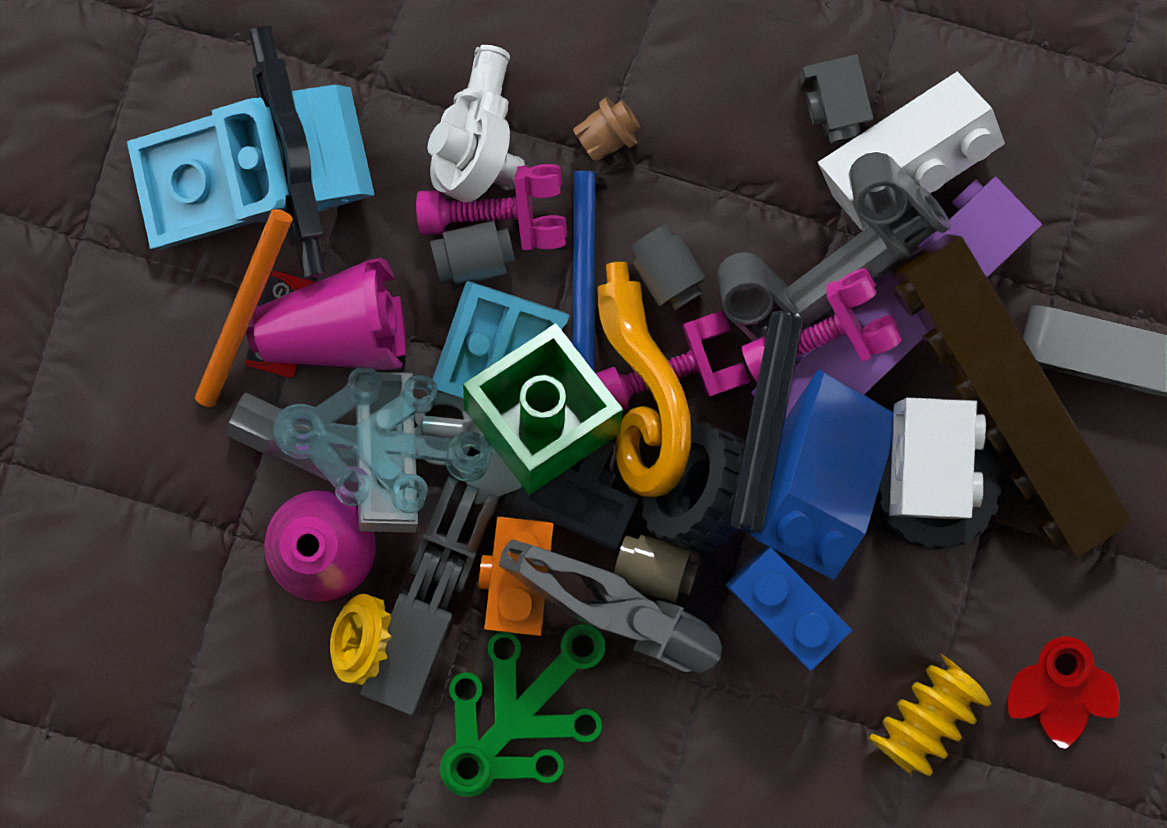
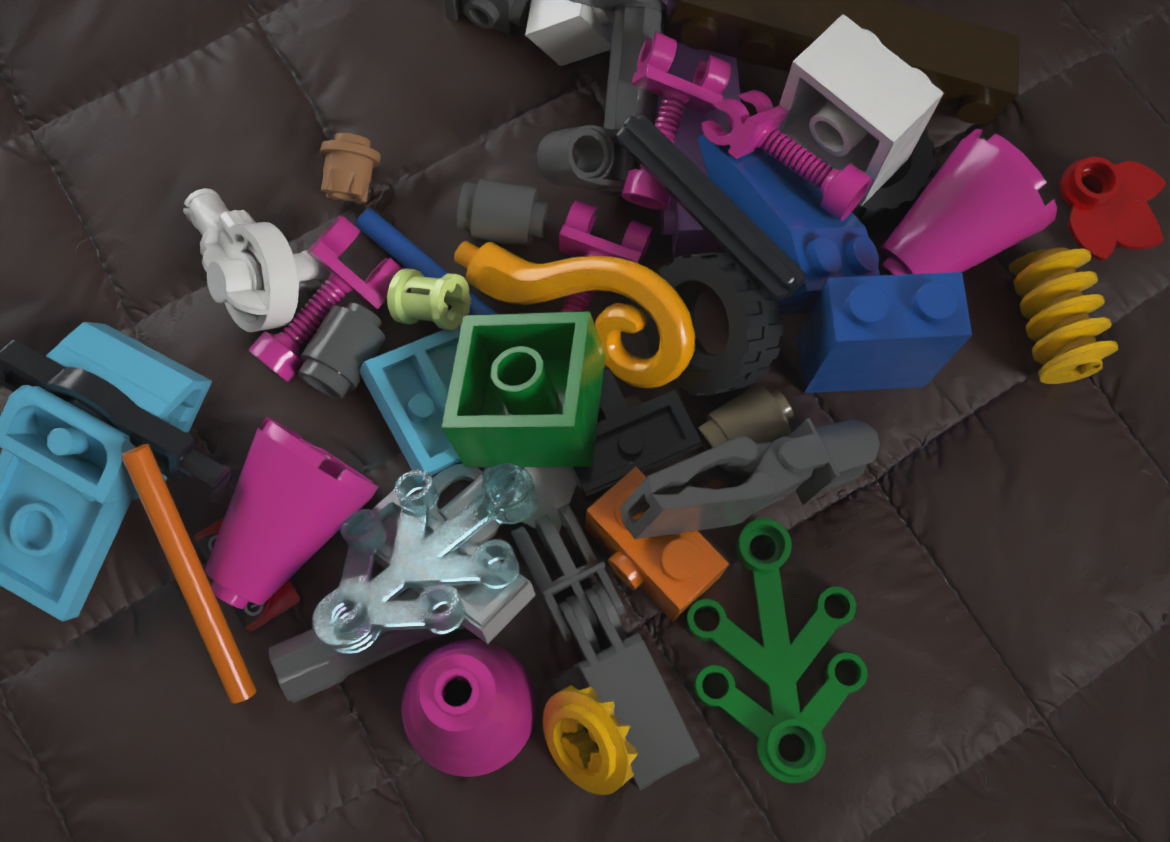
camera: 50 degrees left, 15 degrees down
none -> yellowish green bush [387,268,471,331]
none -> dark pink bar [701,90,873,221]
none -> dark pink cone [879,129,1057,275]

